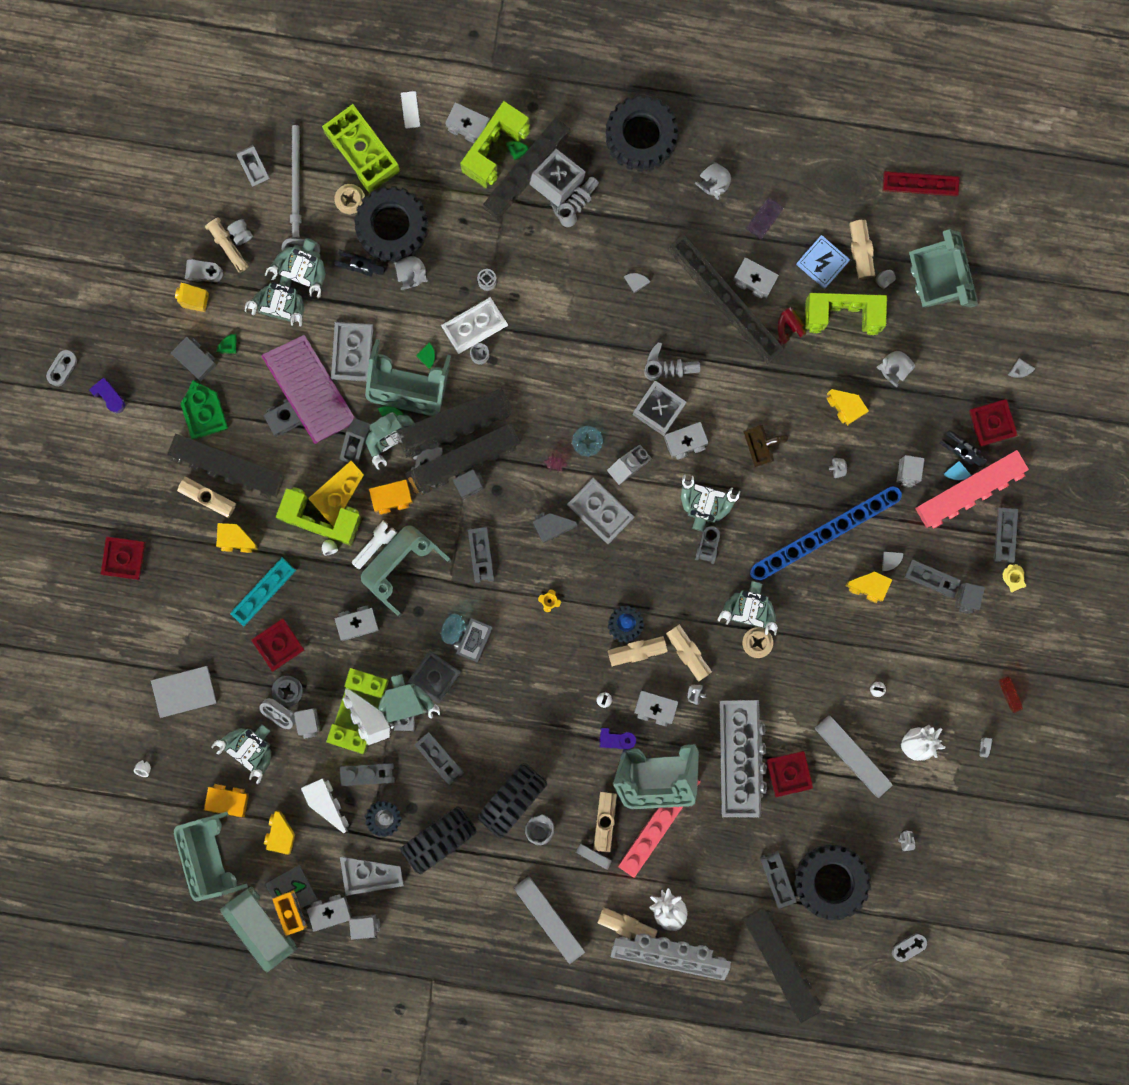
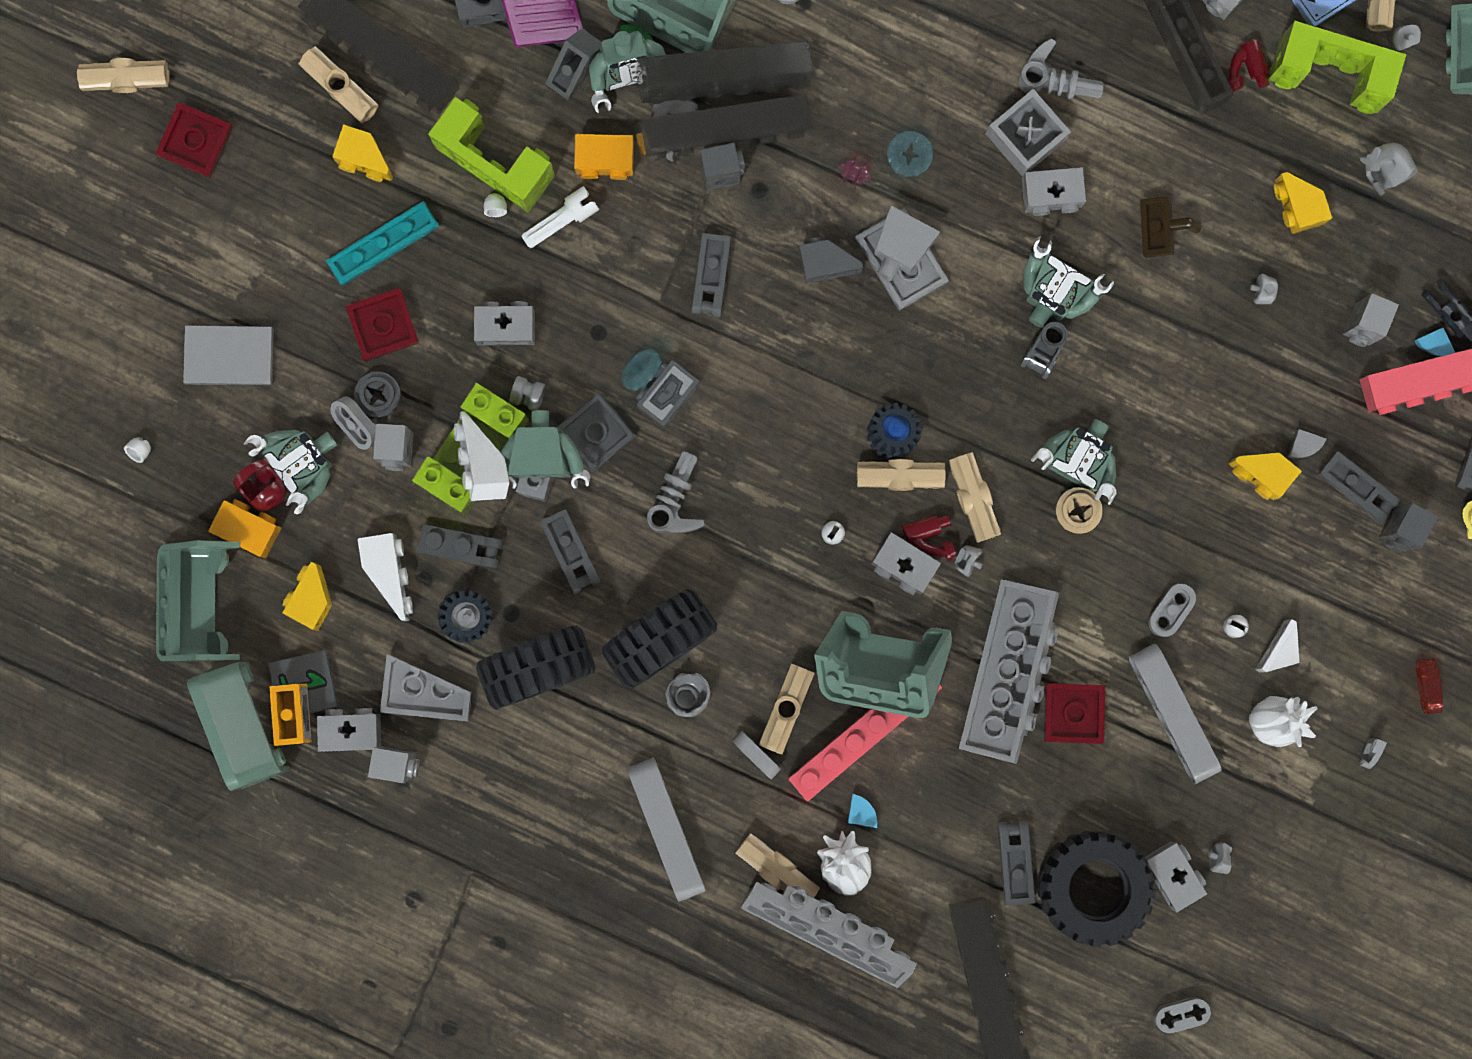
camera: 15 degrees right, 0 degrees up
yellow wing [308,461,364,527] -> none
sand green windscreen [361,526,451,617] -> none
yellow plate [538,590,561,612] -> none
dark purple leg [599,728,636,749] -> none
light grey slope [607,445,652,485] -> none
blue beam [750,487,902,581] -> none
none -> tan piece [77,58,170,93]
none -> dark red helmet [233,459,288,511]
none -> light grey wheel [509,376,546,411]
none -> light grey piece [647,452,704,533]
none -> medium azure tile [848,794,877,828]
none -> light grey torso [874,206,940,281]
none -> dark red plant [902,514,957,562]
none -> light grey brick [1145,841,1207,912]
none -> light grey plate [1148,584,1196,637]
none -> white slope [1255,619,1299,672]

